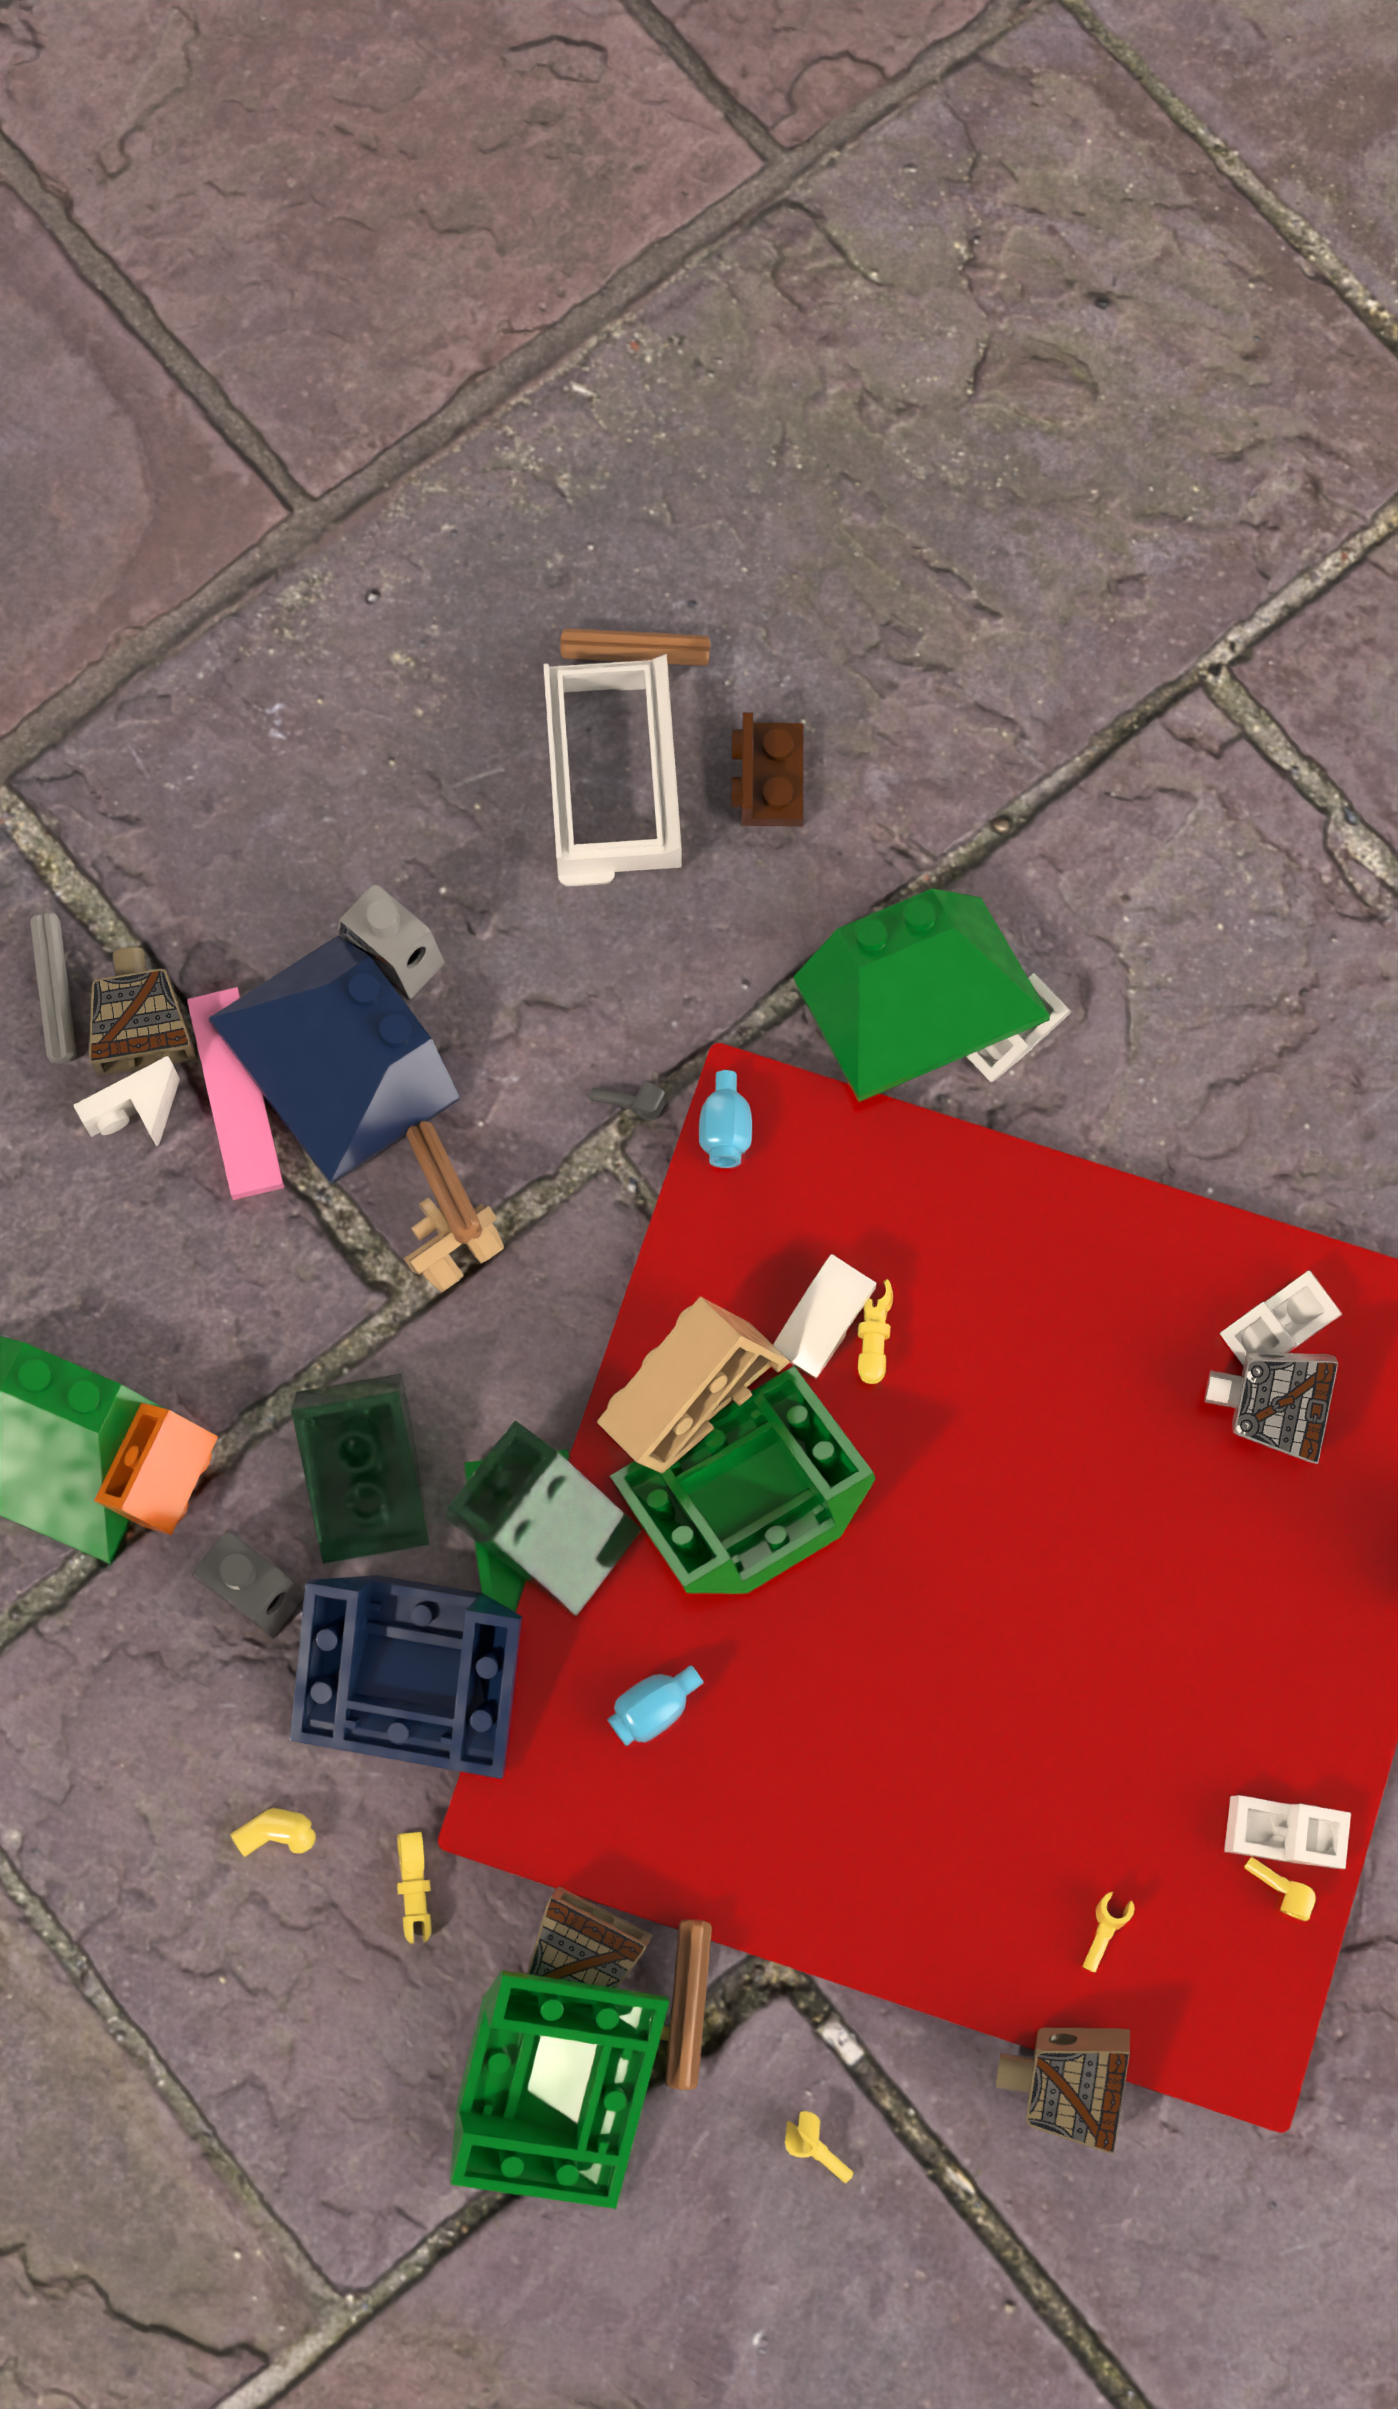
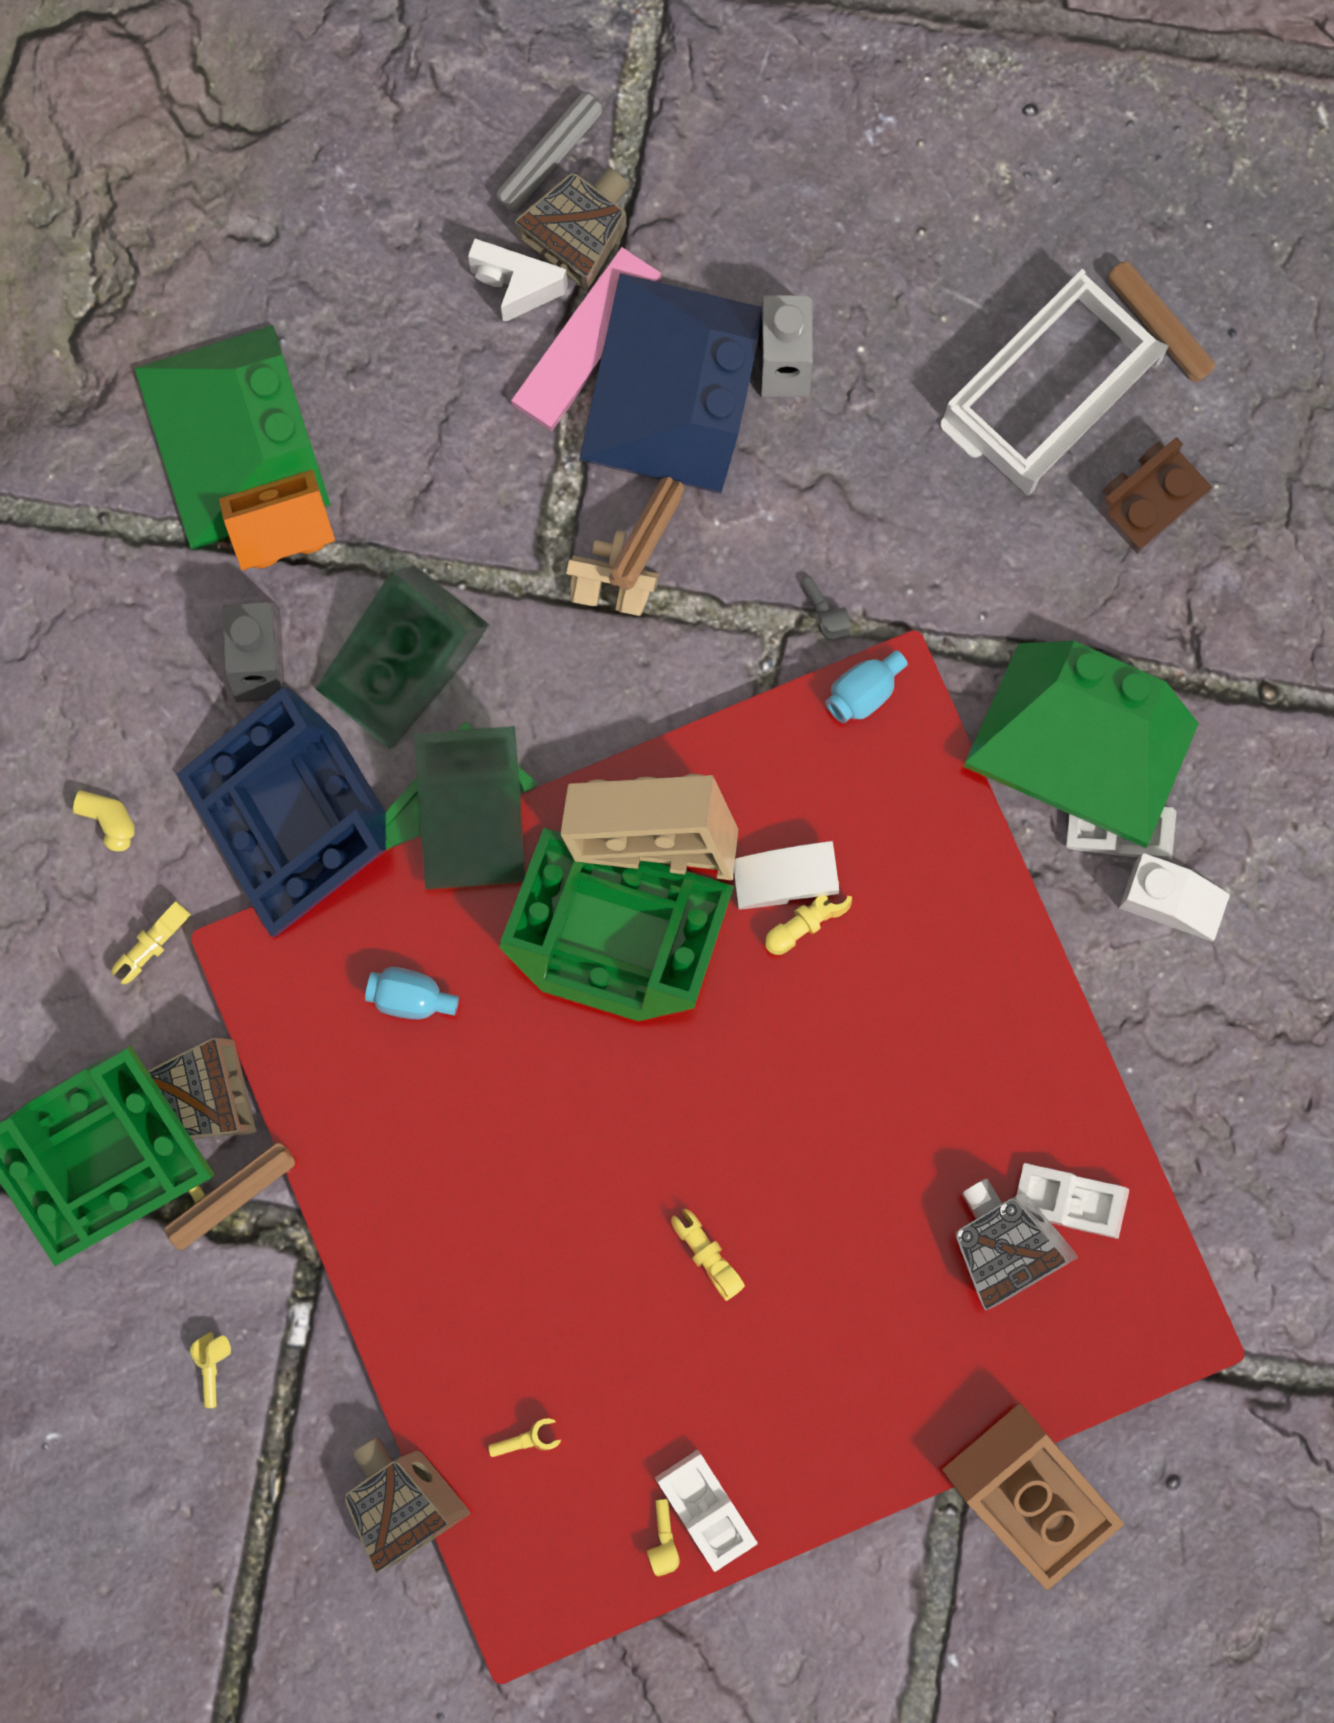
camera: 50 degrees right, 5 degrees up
none -> light yellow piece [671,1209,745,1301]
none -> white slope [1119,853,1230,942]

